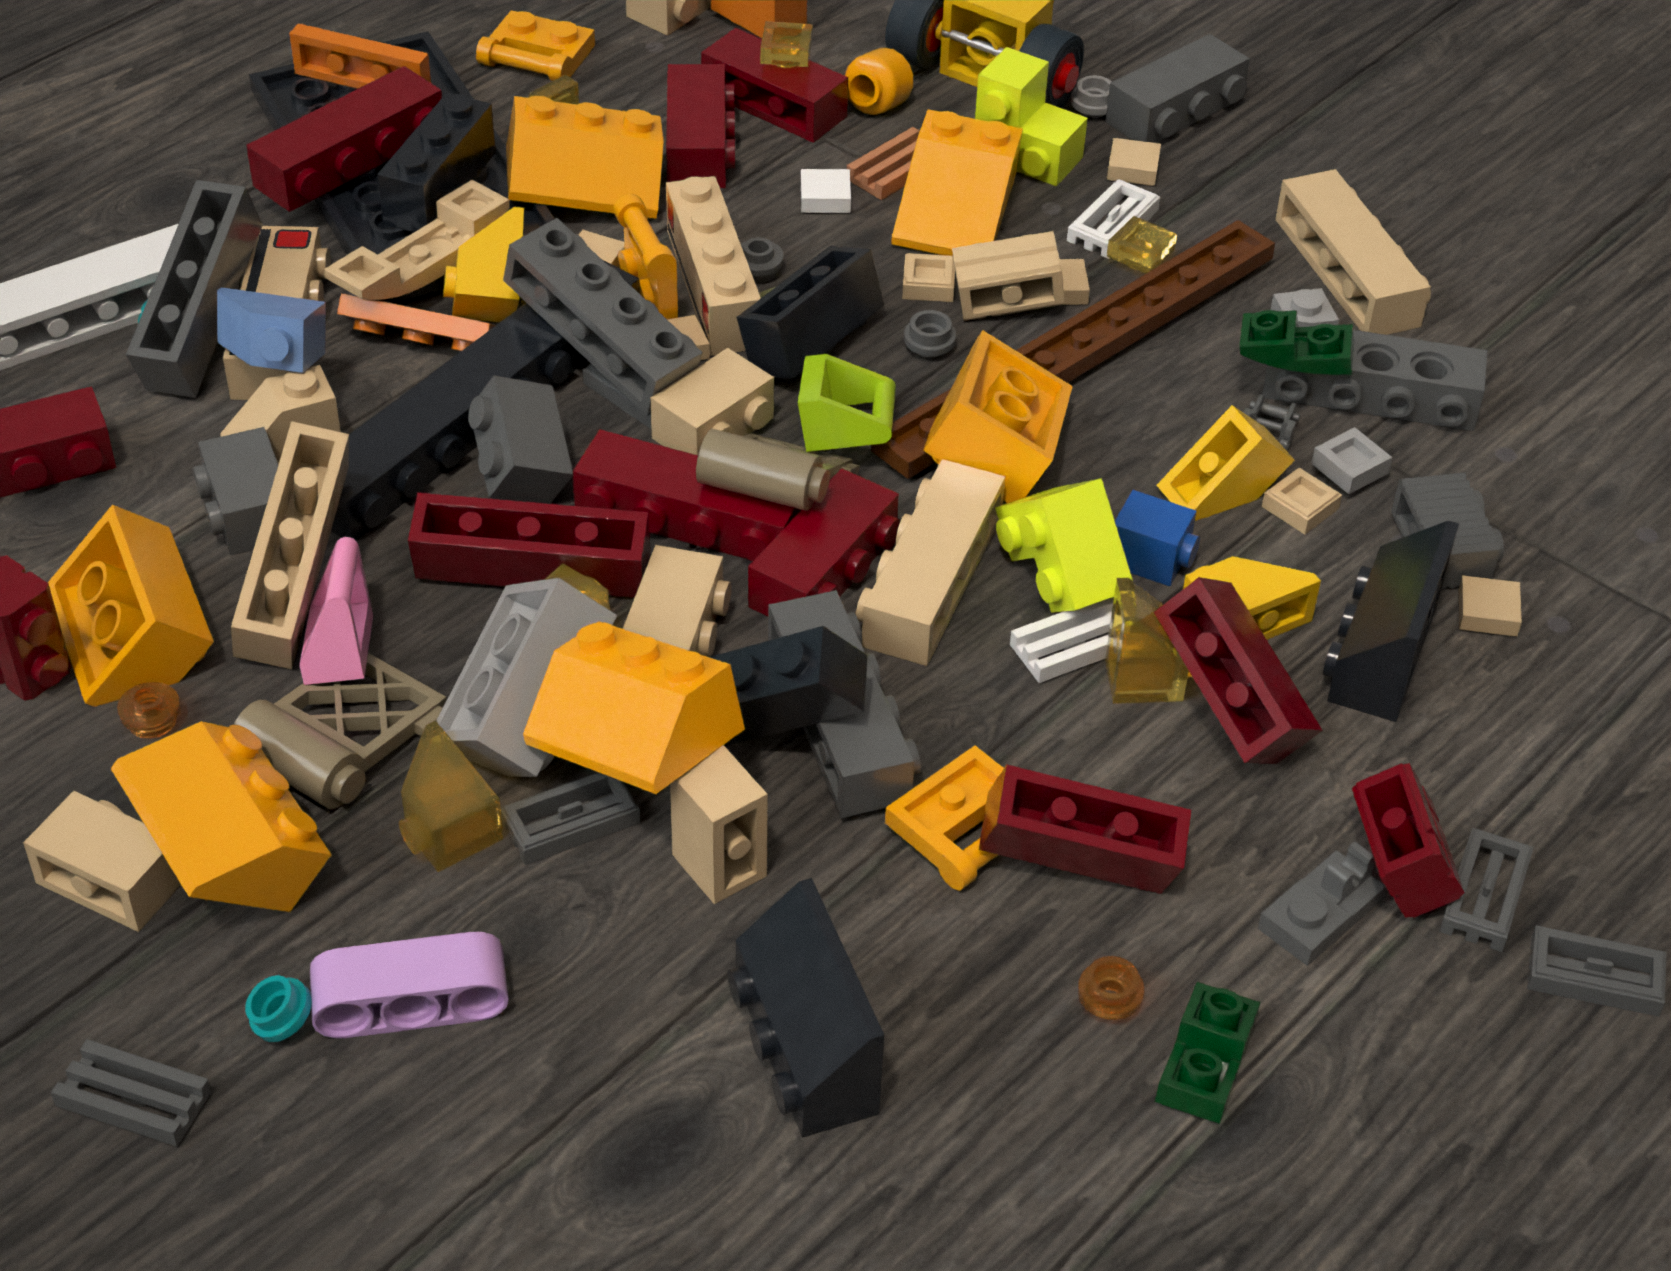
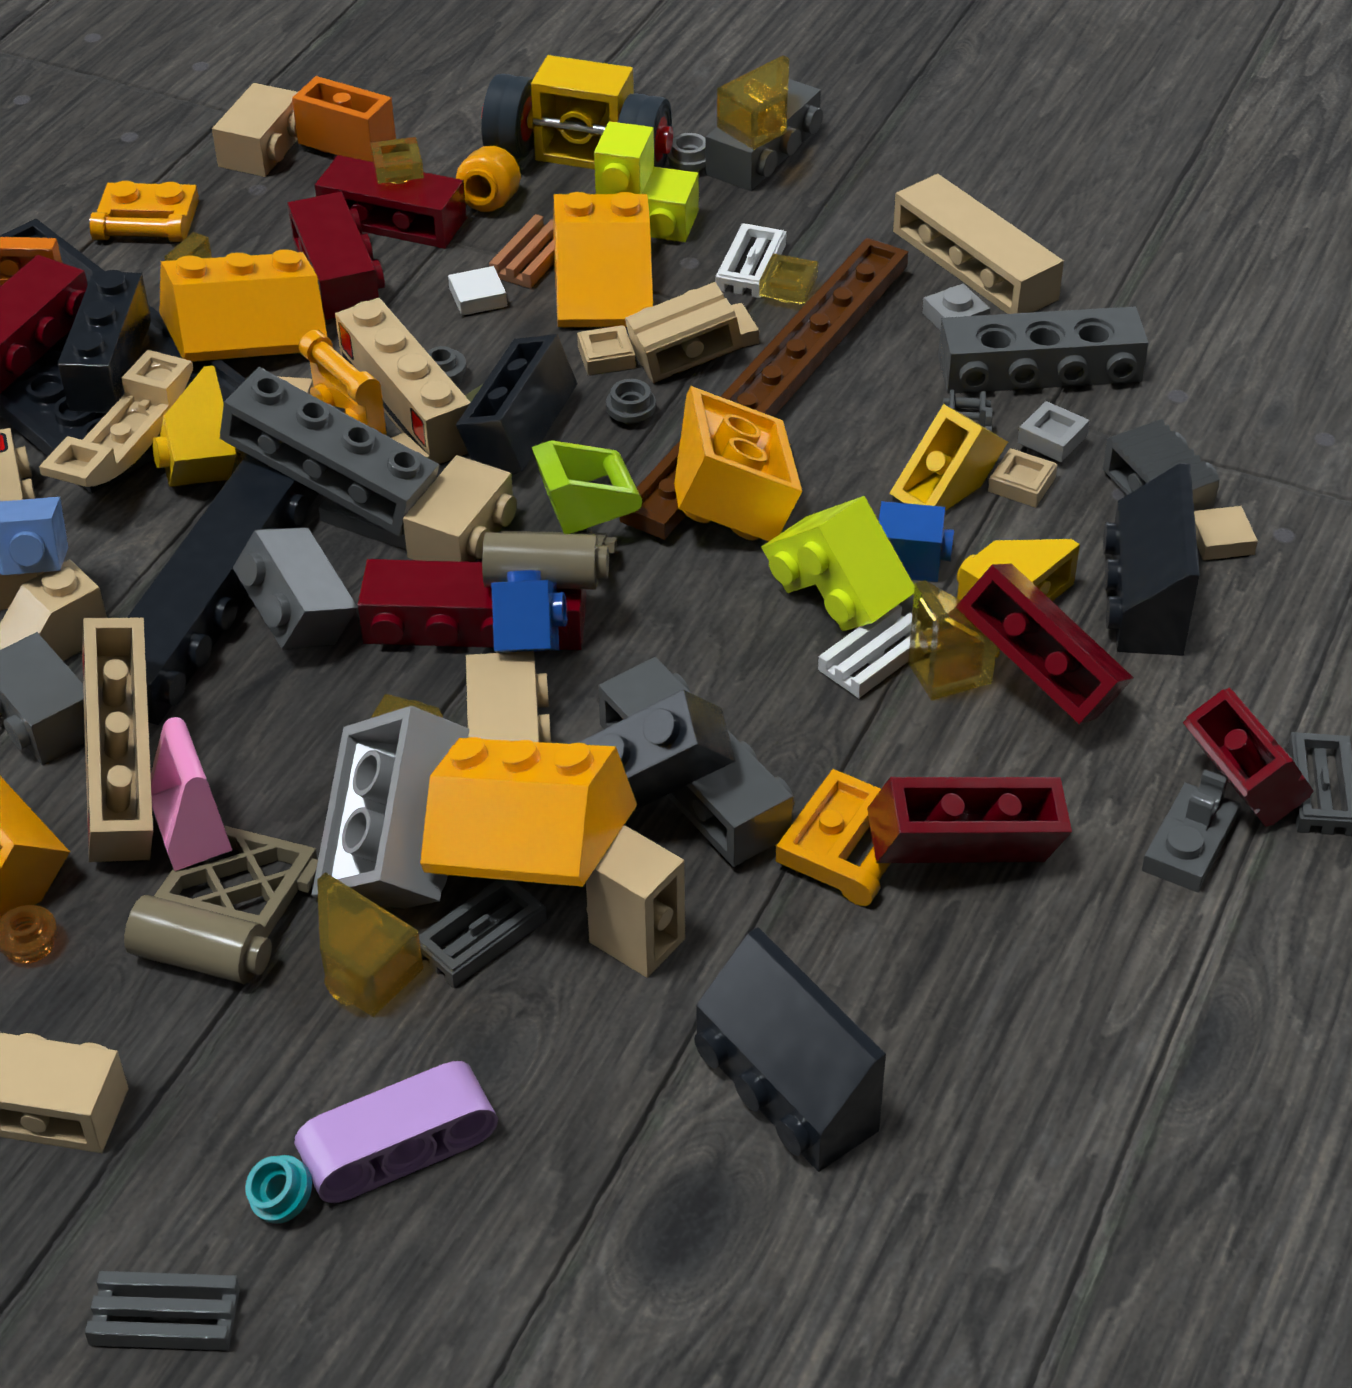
camera: 15 degrees left, 0 degrees up
light orange slope [111,721,332,912] -> none
orange plate [337,293,496,351] -> none
dark red brick [408,492,651,598] -> none
dark red brick [748,468,901,616] -> none
tan brick [856,459,1006,666] -> none
clear orange plate [1078,956,1145,1020] -> none
tan tile [1107,138,1161,186] -> none
dark green slope [1154,982,1261,1124] -> none
dark green slope [1239,310,1354,375] -> none
none -> blue brick [491,570,567,653]
none -> clear yellow slope [717,55,790,150]

